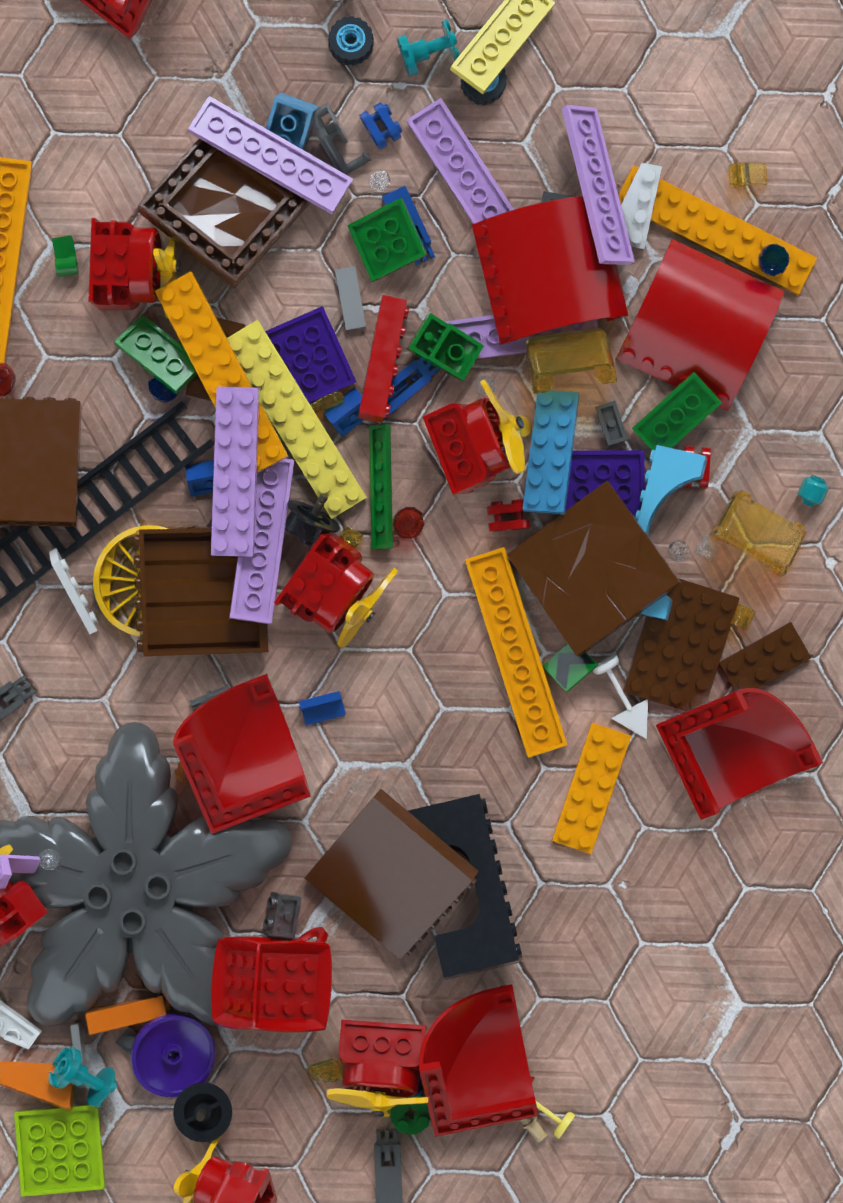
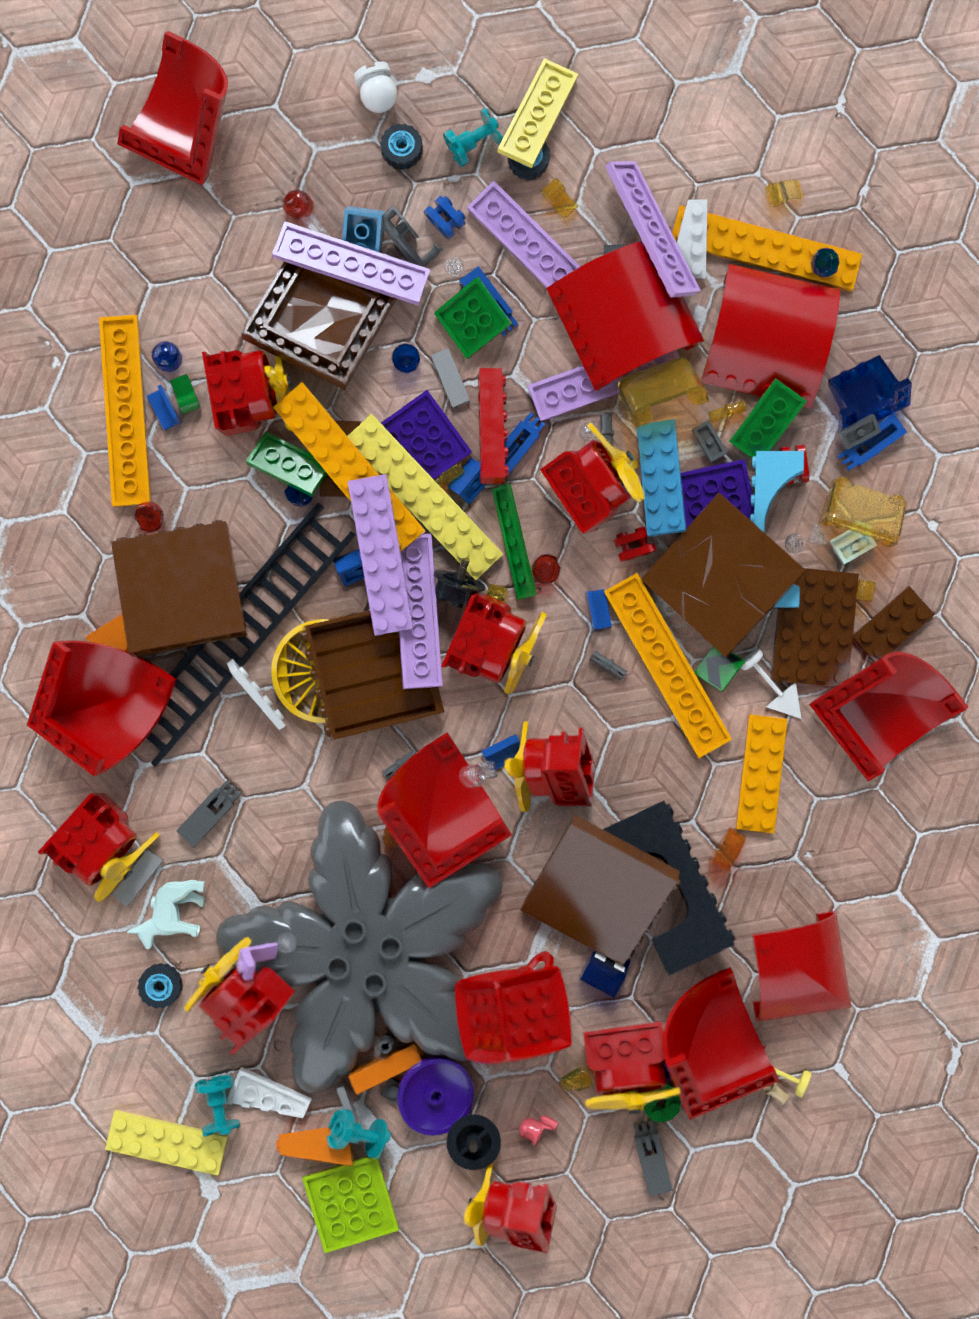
camera: 10 degrees left, 0 degrees up
flat silver bracket [263,891,302,939] -> none
green slope [406,313,484,381] -> none
teal head [798,475,829,507] -> none
none -> blue panel [147,384,182,431]
none -> clear blue hair [151,341,183,372]
none -> clear red hair [283,189,314,220]
none -> dark grey pin [379,1033,394,1054]
none -> clear blue hair [391,343,420,374]
none -> clear piece [458,761,498,787]
none -> red brick [505,721,596,812]
none -> coral piece [519,1116,559,1146]
none -> clear yellow panel [541,178,578,218]
none -> clear blue slope [579,950,631,998]
none -> blue panel [585,589,612,630]
none -> dark grey pin [589,650,628,681]
none -> dark grey pin [599,413,614,446]
none -> clear yellow axle [708,400,747,422]
none -> clear orange slope [709,827,746,872]
none -> red panel [752,911,852,1022]
none -> clear blue windscreen [828,355,912,431]
none -> light aqua plate [829,522,877,565]
none -> blue hinge [837,413,907,471]
none -> dark grey plate [838,414,881,450]

